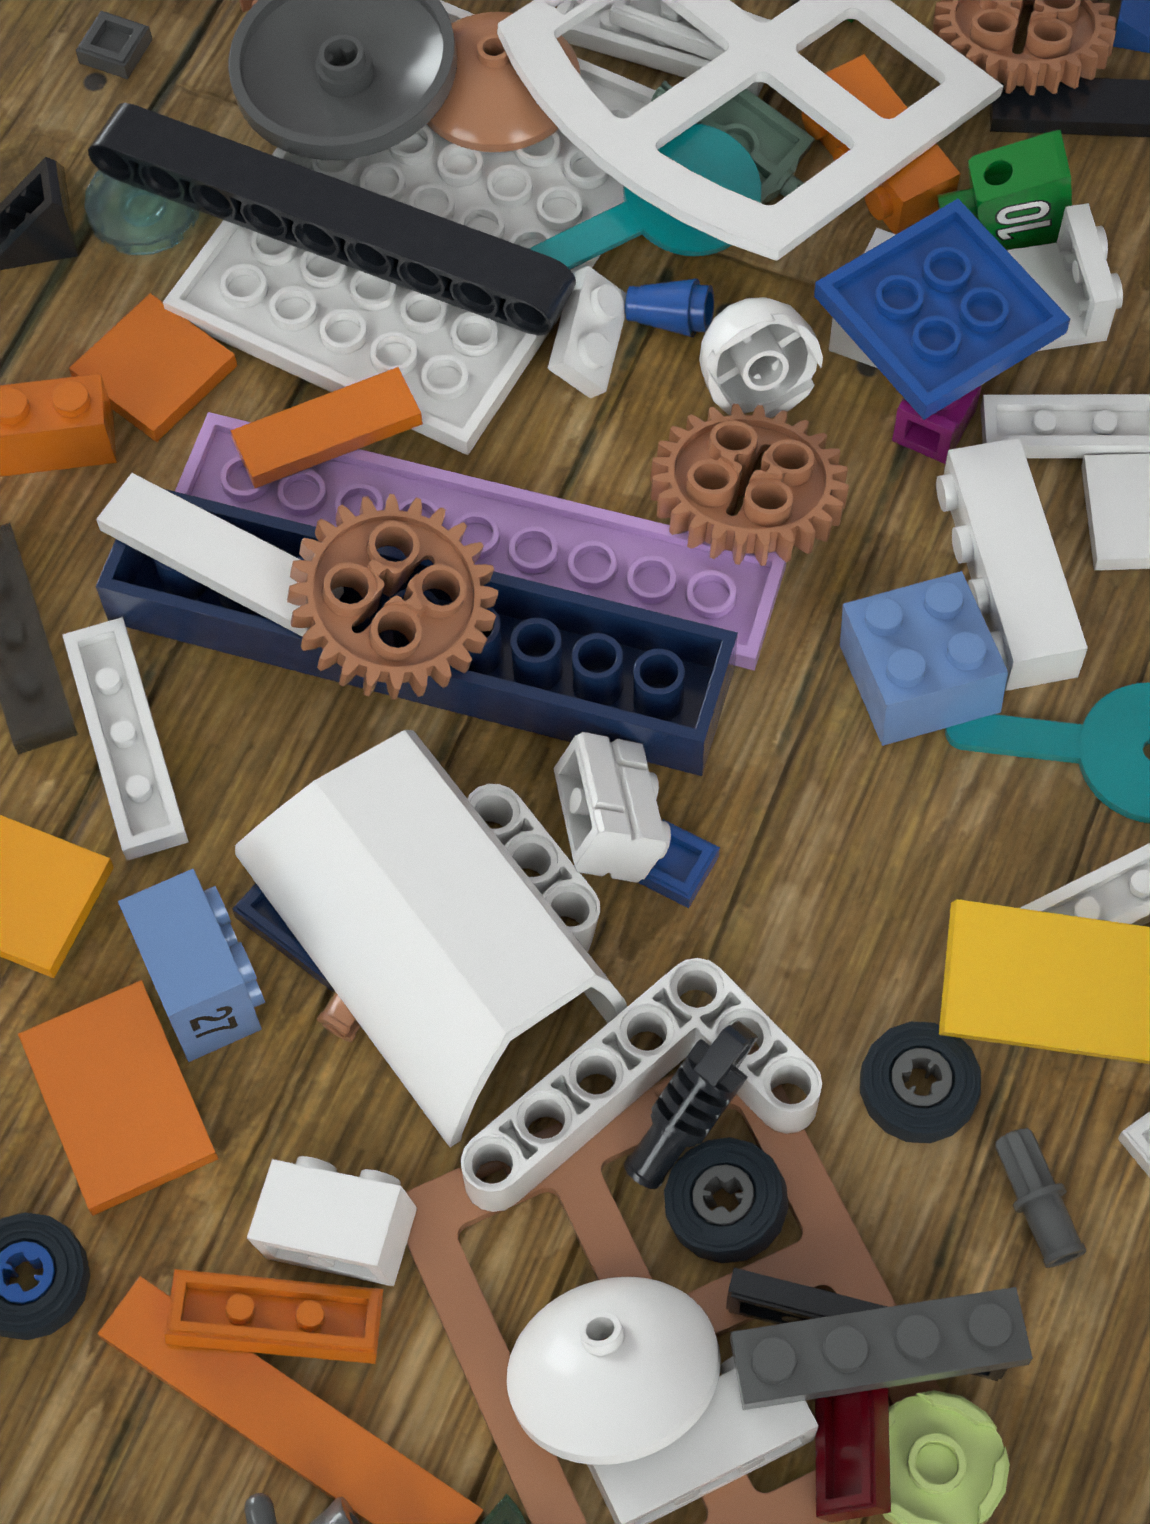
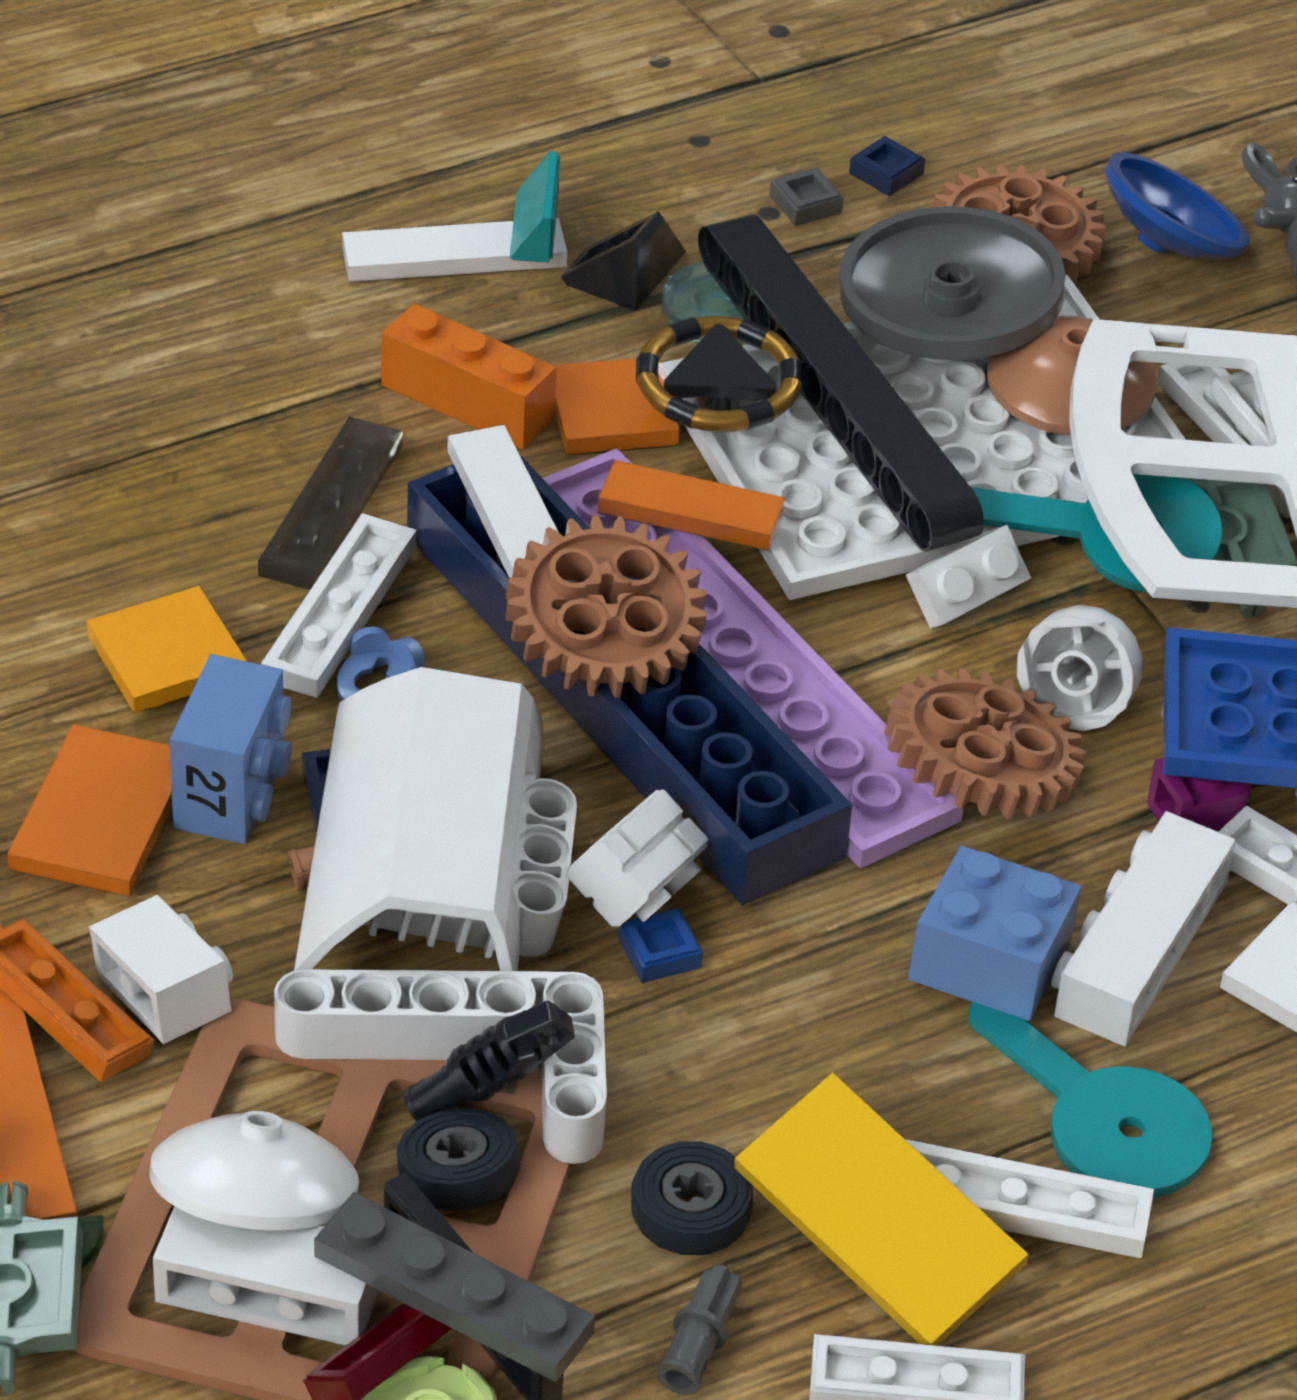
camera: 35 degrees right, 20 degrees down
blue cone [625,278,714,338] -> none
none -> medium blue piece [337,627,426,702]
none -> piece [636,316,803,432]

